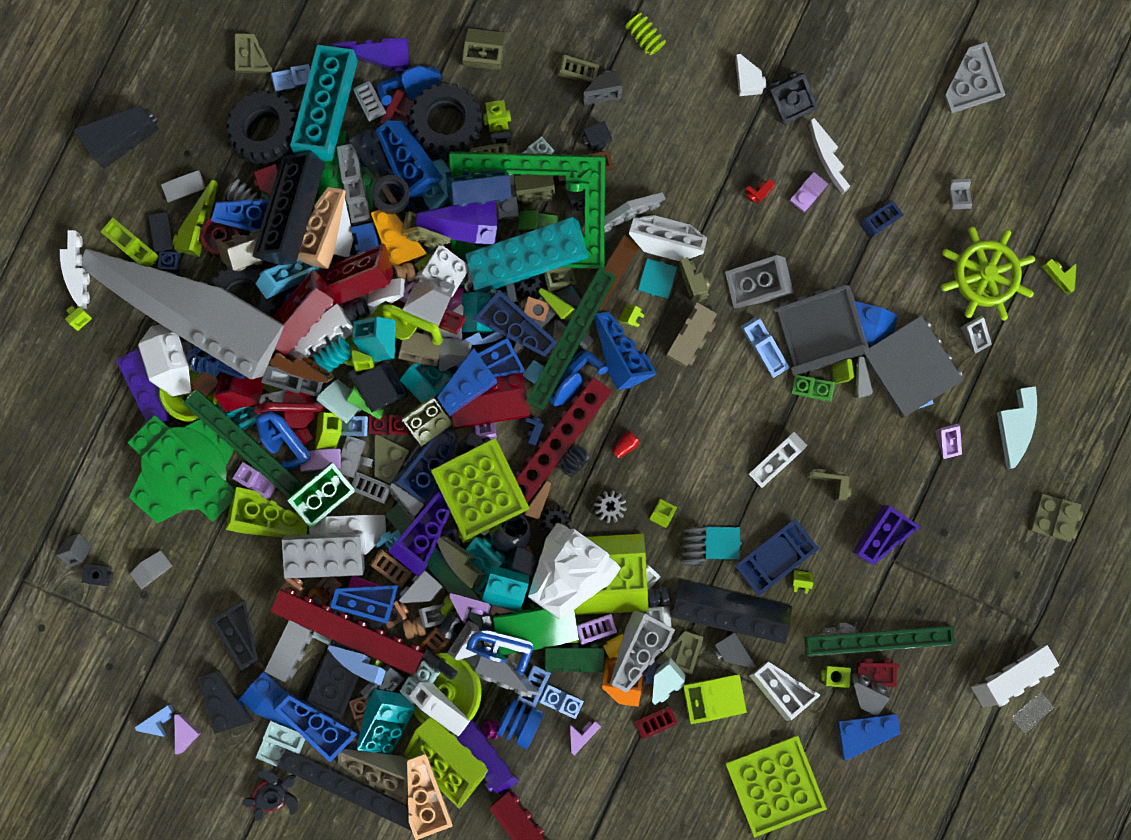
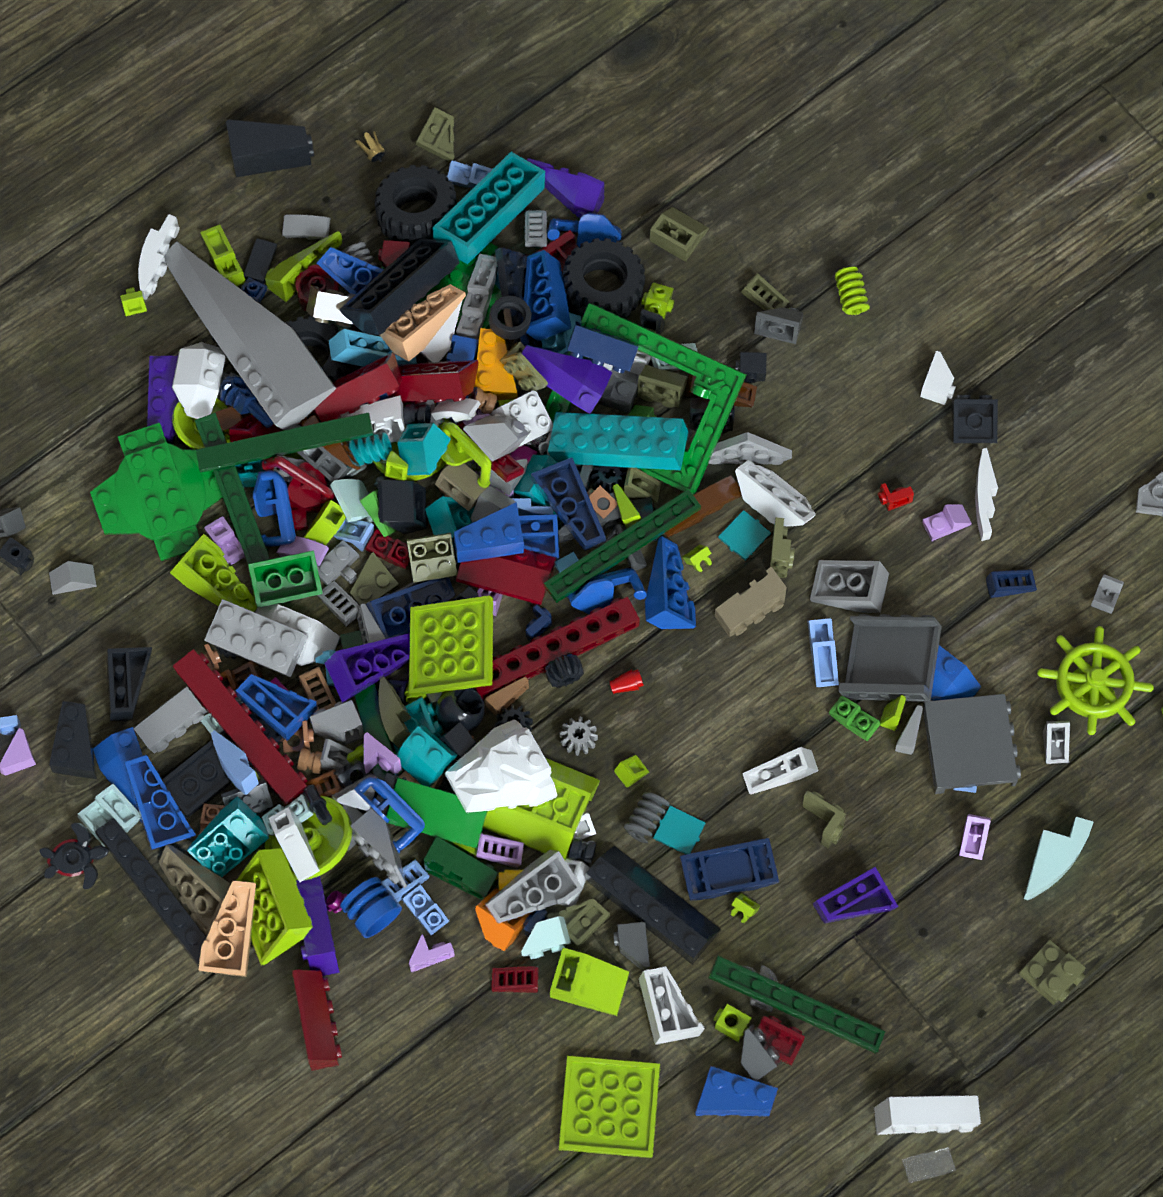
camera: 25 degrees right, 15 degrees down
none -> dark green tile [196,412,374,473]
none -> pearl gold piece [356,131,385,162]

